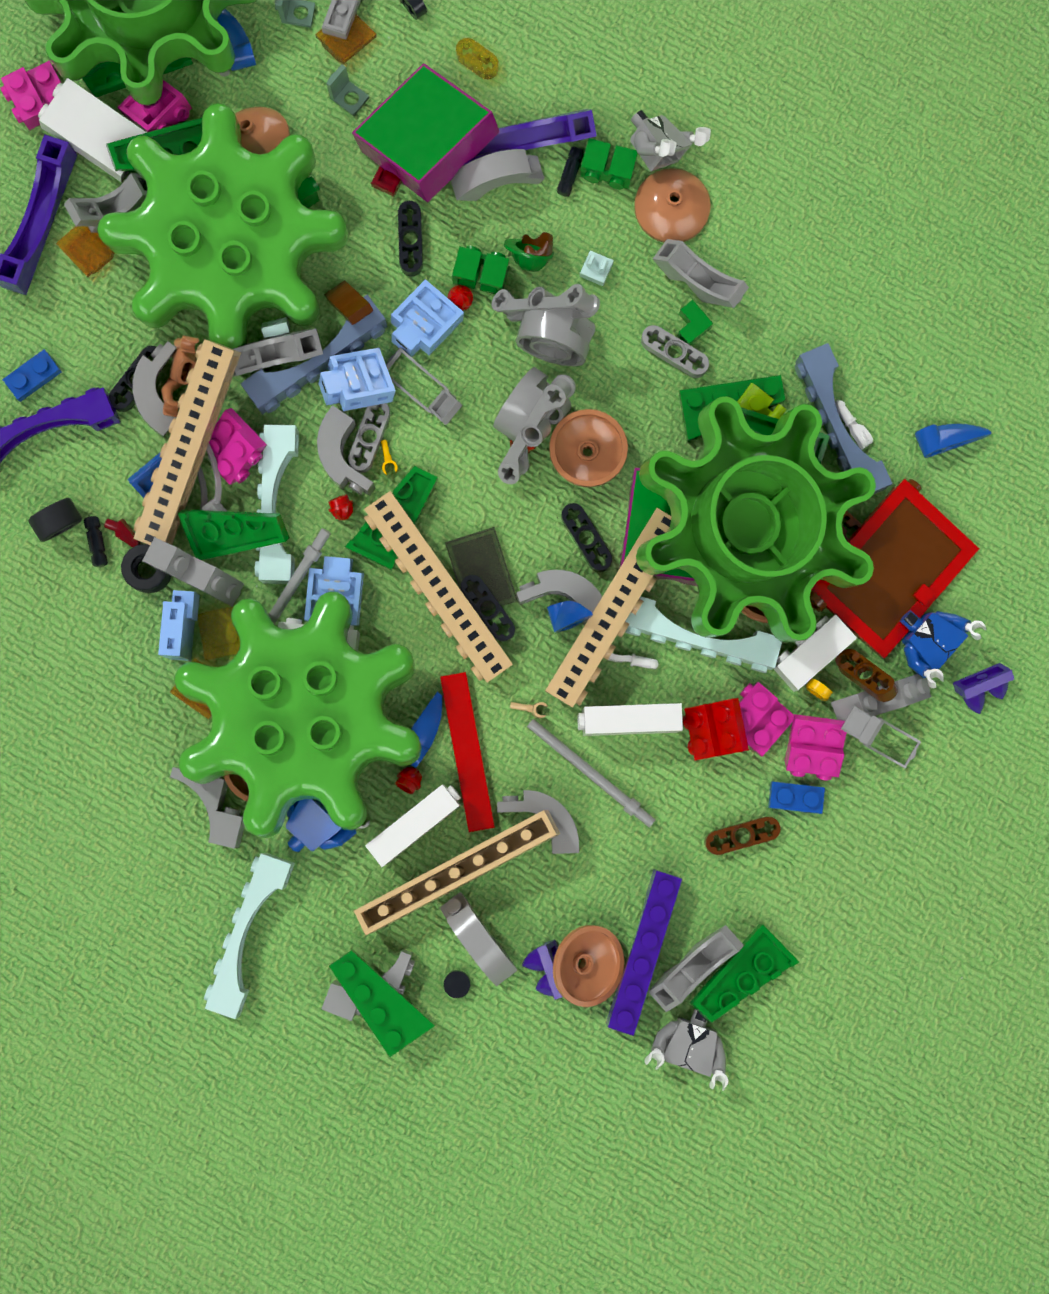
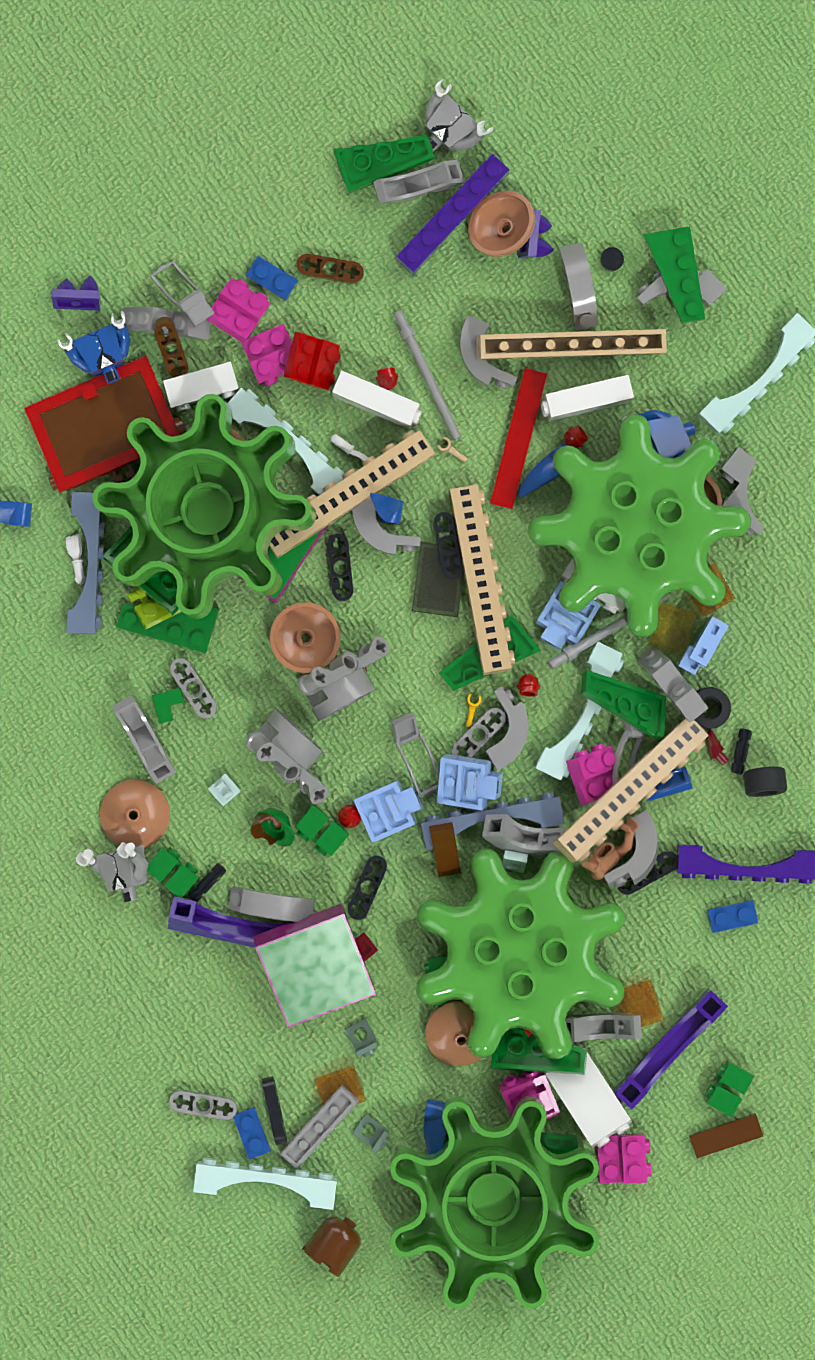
camera: 150 degrees left, 5 degrees up
clear yellow beam [456,38,499,80] -> none
yellow tile [806,678,833,701] -> none
none -> red plate [375,368,399,391]

